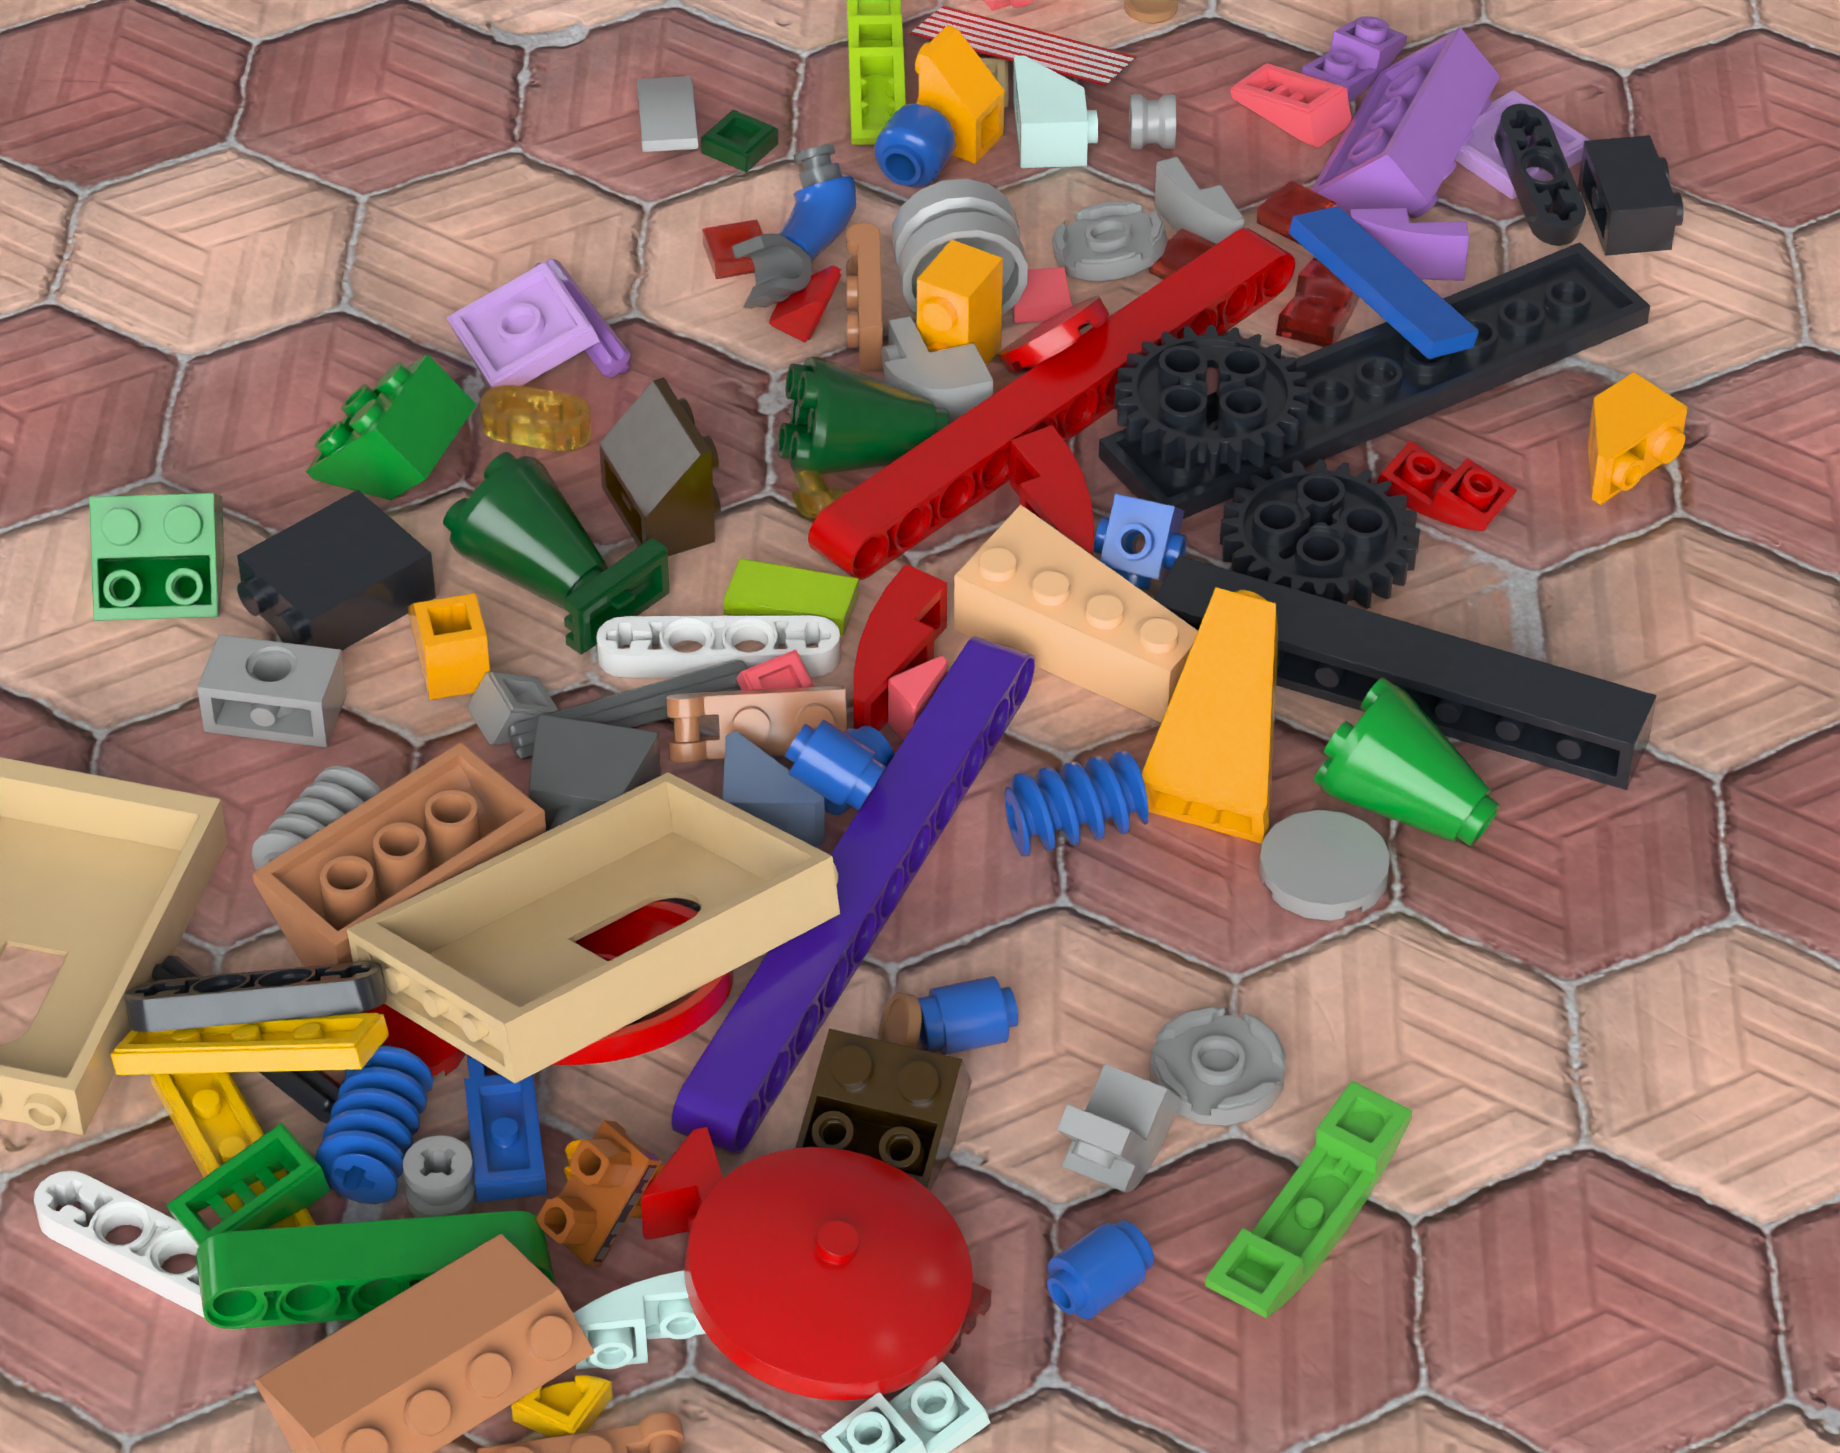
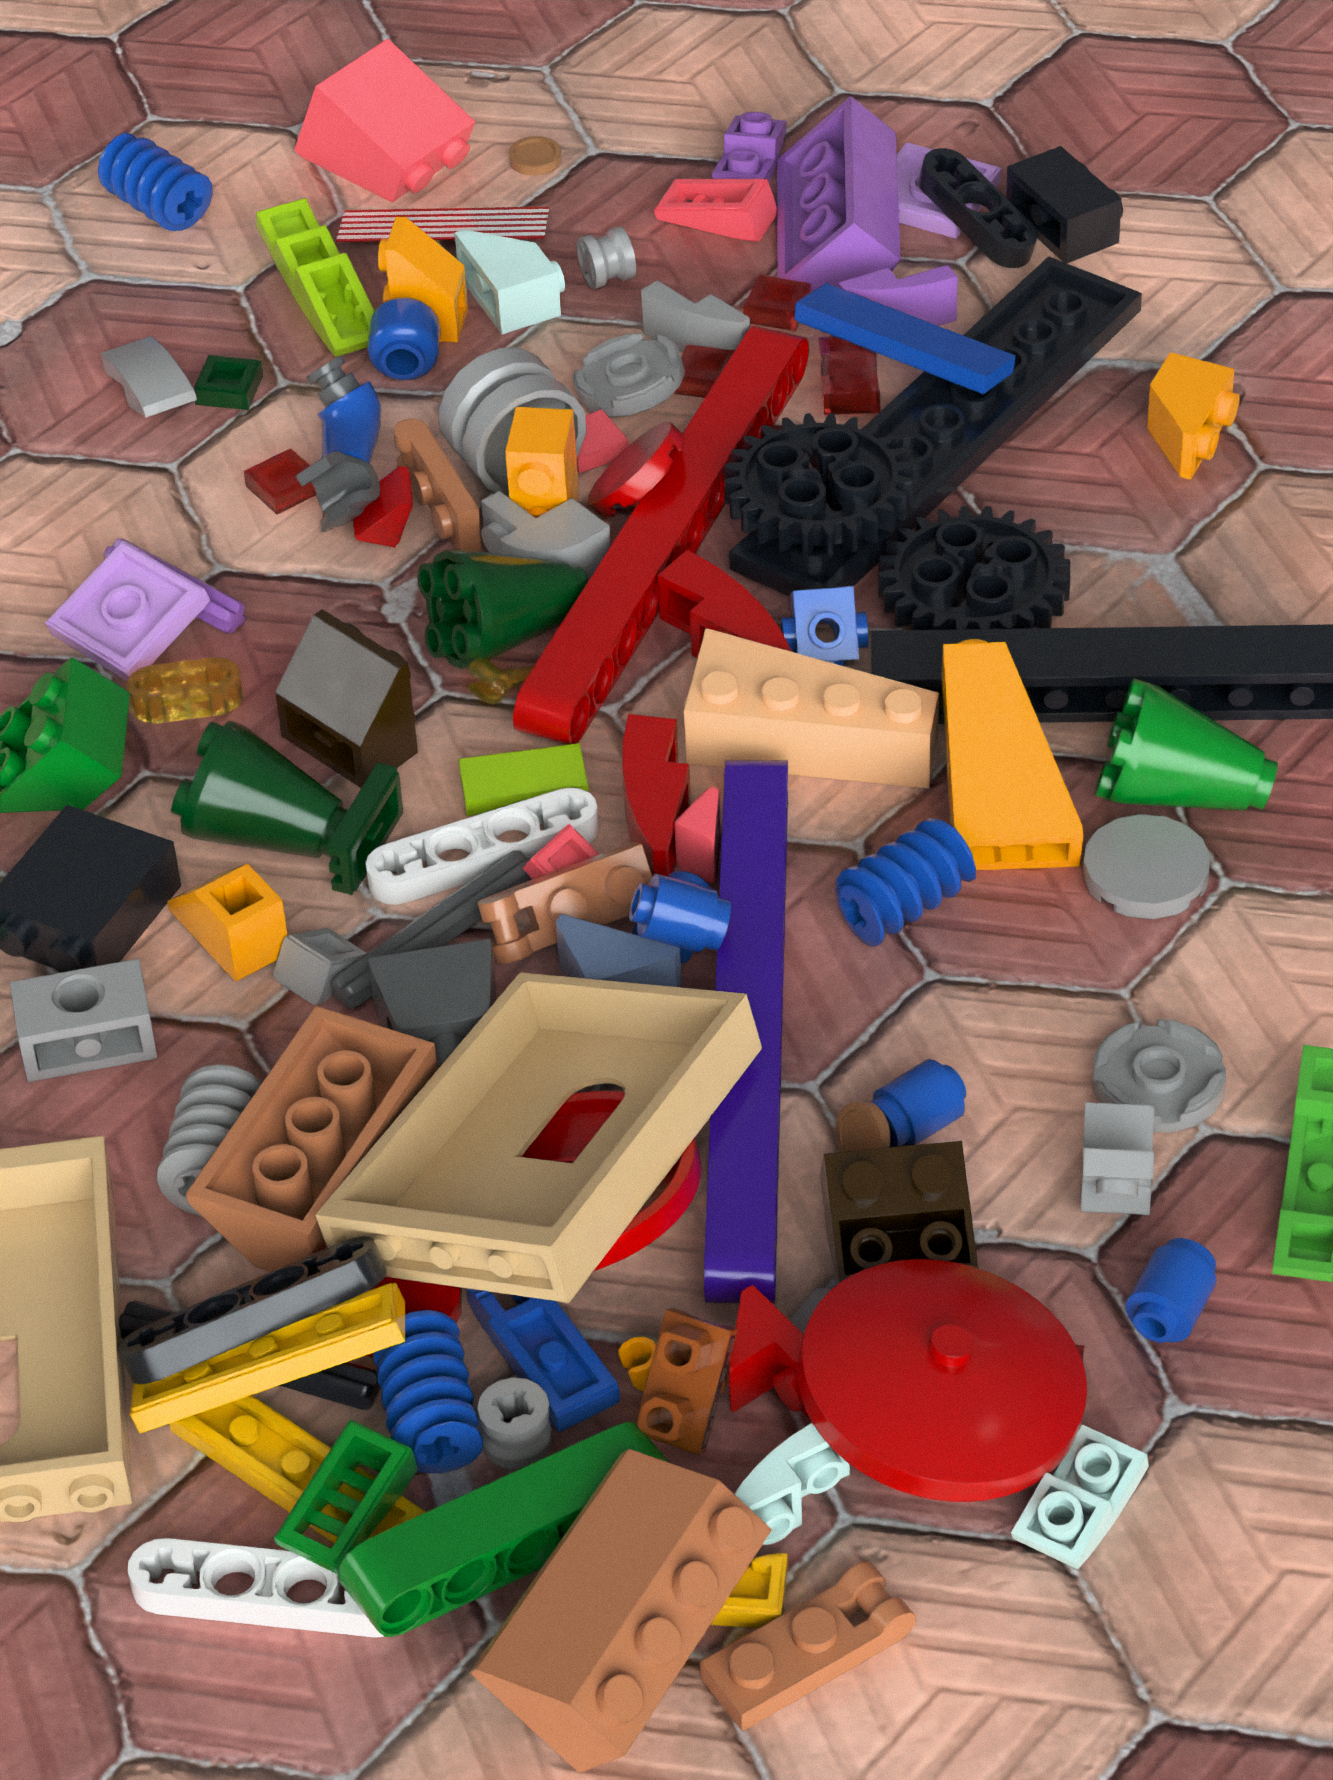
camera: 20 degrees left, 0 degrees up
red slope [1376,440,1517,531] -> none

